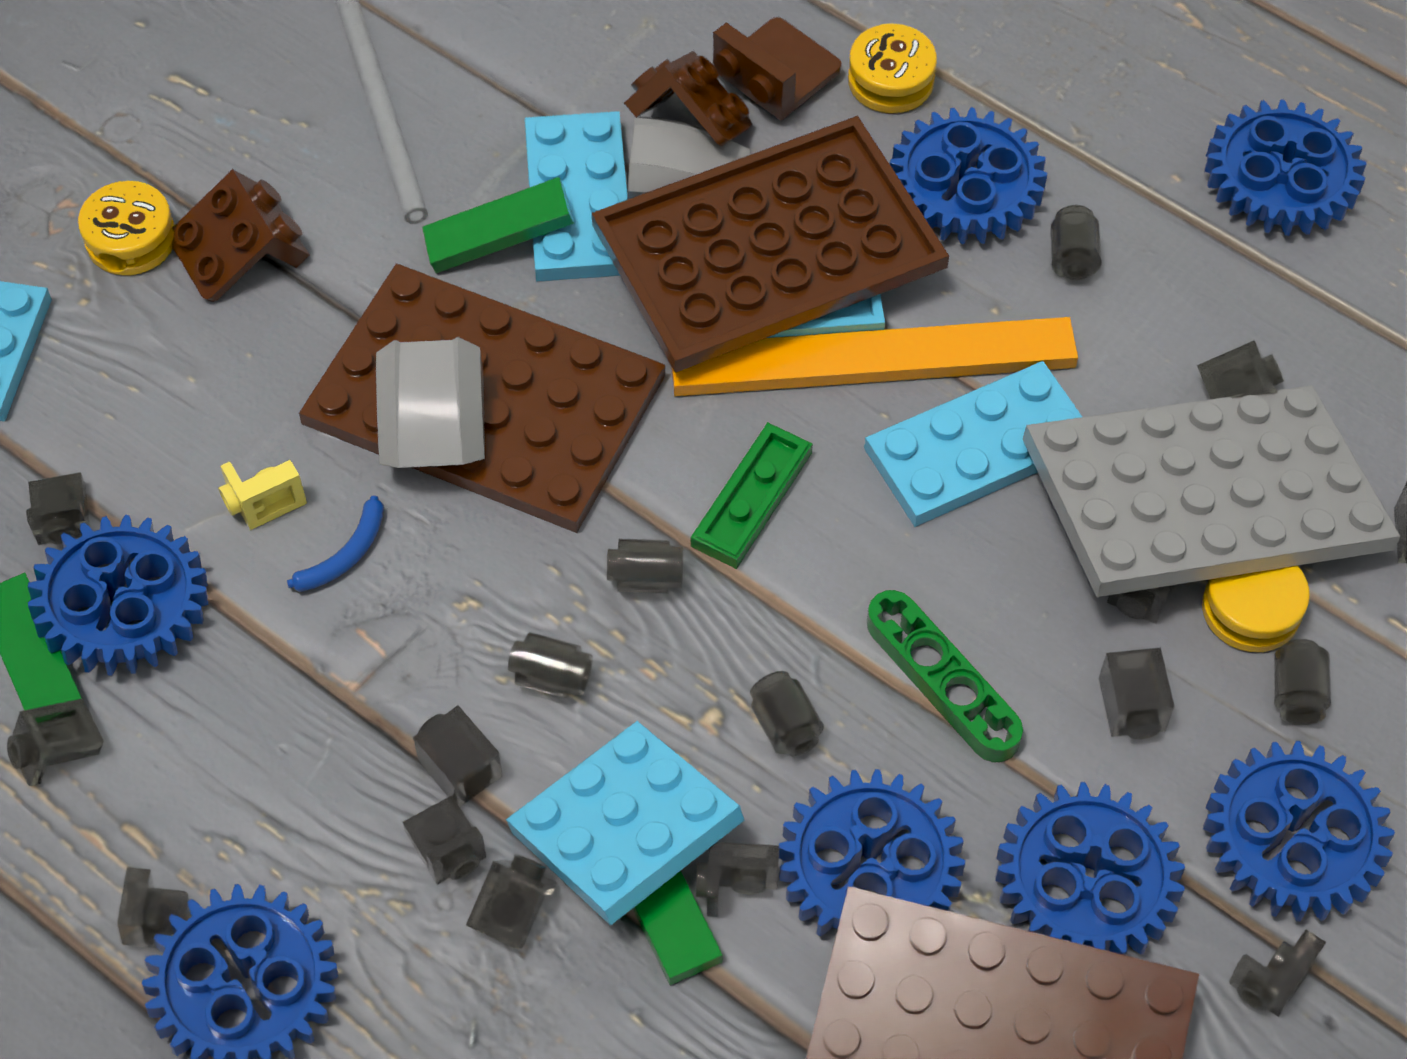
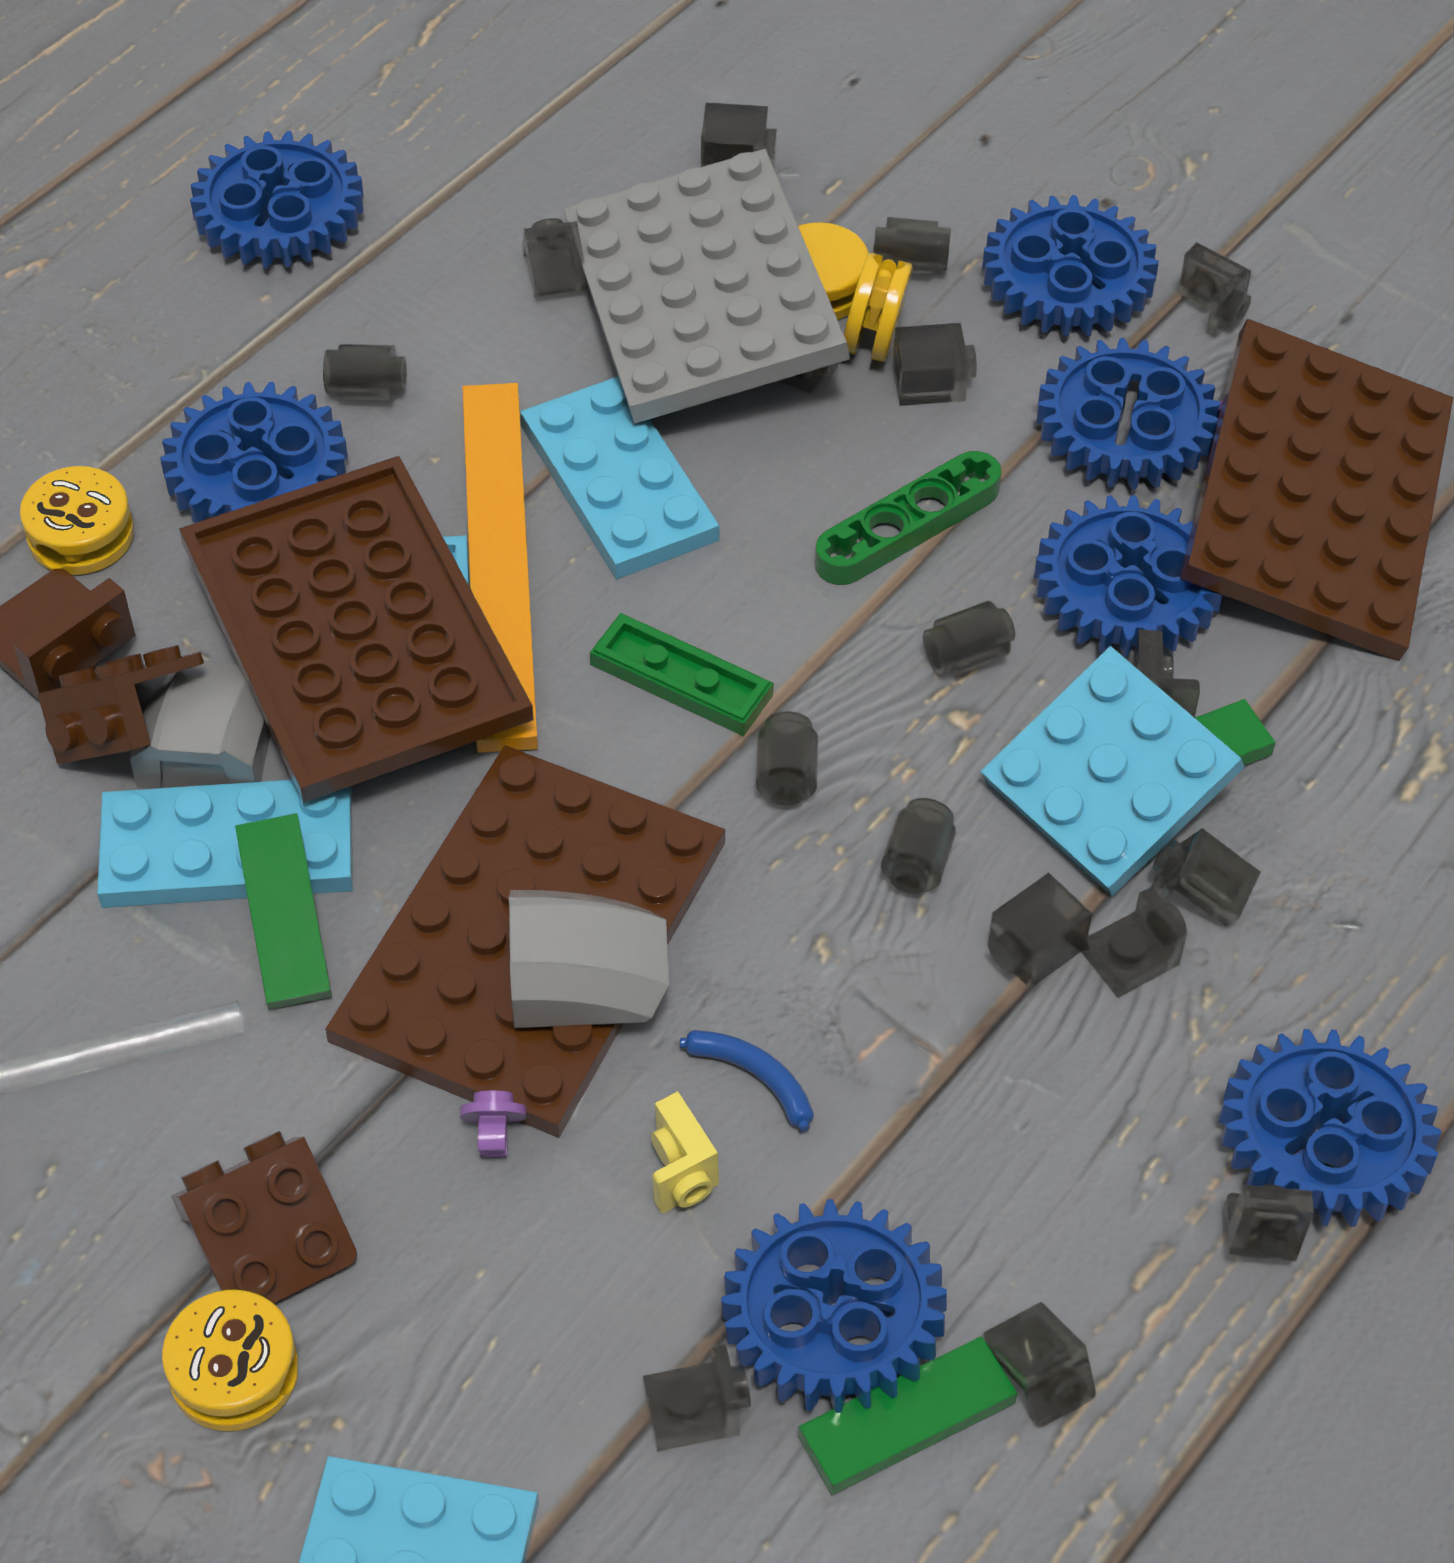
camera: 90 degrees left, 5 degrees down
none -> medium lavender plate [460,1090,527,1158]
none -> yellow head [844,253,913,362]

